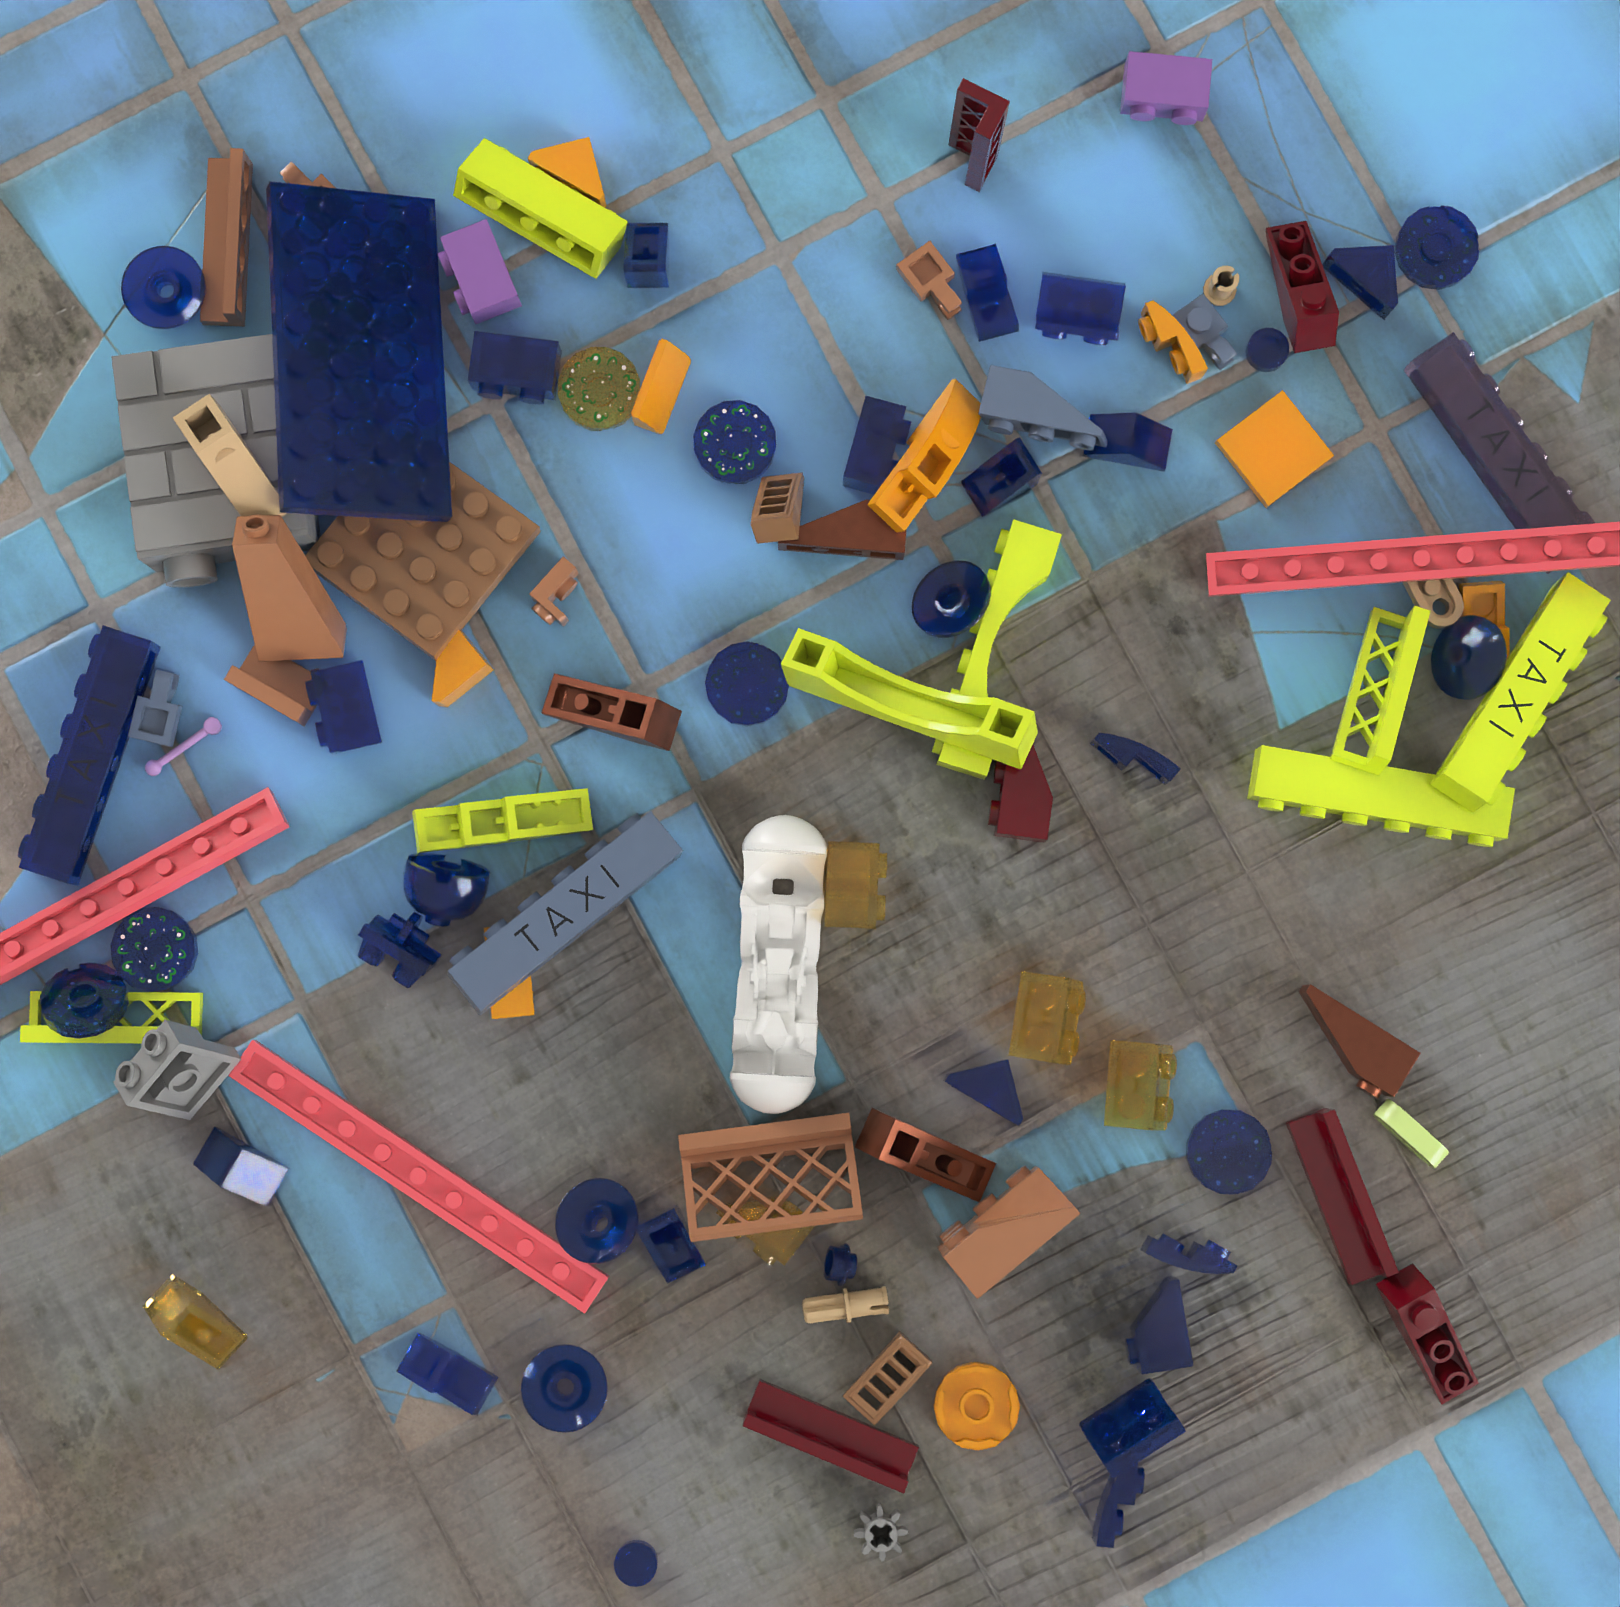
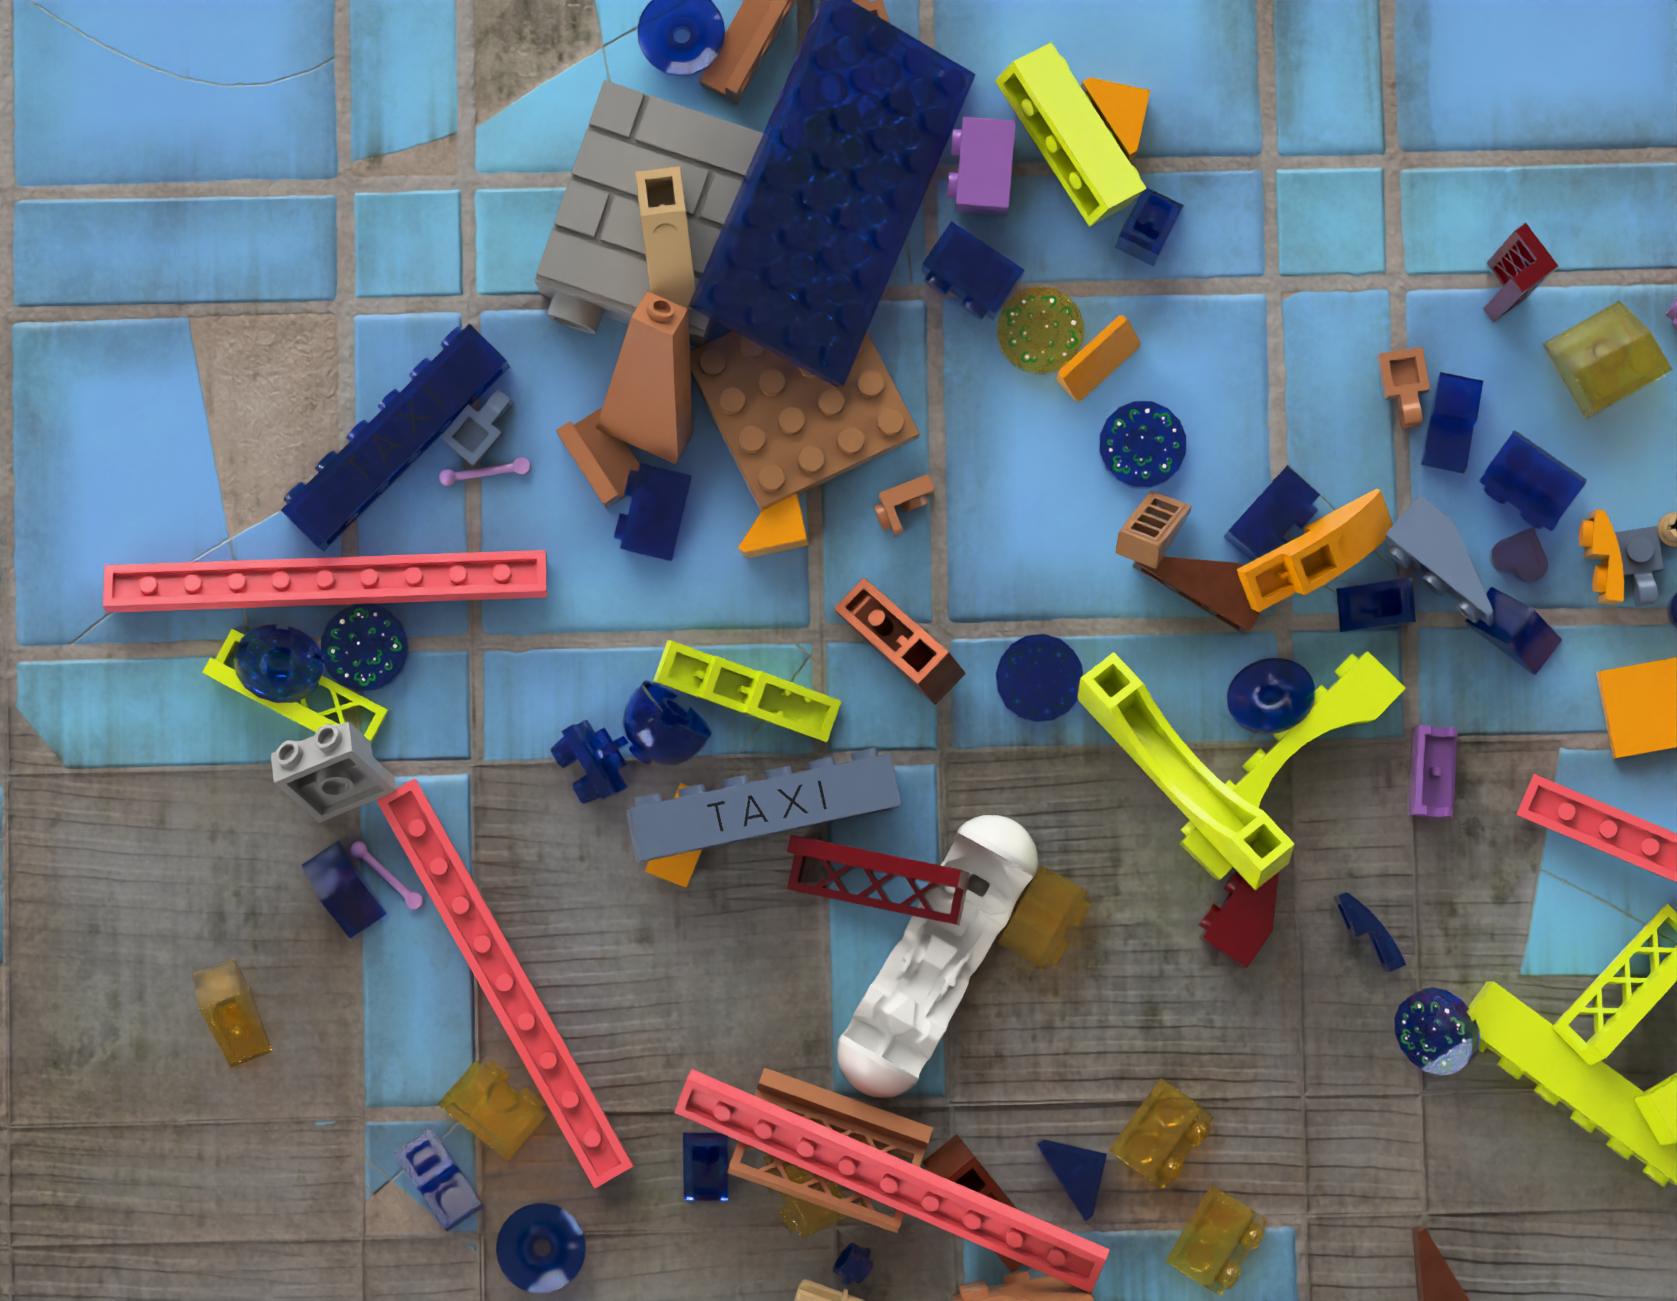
camera: 30 degrees right, 0 degrees up
clear blue dish [555,1178,639,1264] -> none
none -> lavender hinge [350,841,423,910]
none -> clear yellow slope [437,1059,549,1161]
none -> coral plate [674,1069,1110,1293]
none -> dark red fence [787,834,970,925]
none -> clear blue tile [1394,987,1480,1076]
none -> medium lavender hinge [1408,725,1458,819]
none -> clear purple tile [1489,527,1548,583]
none -> clear yellow slope [1542,301,1673,420]

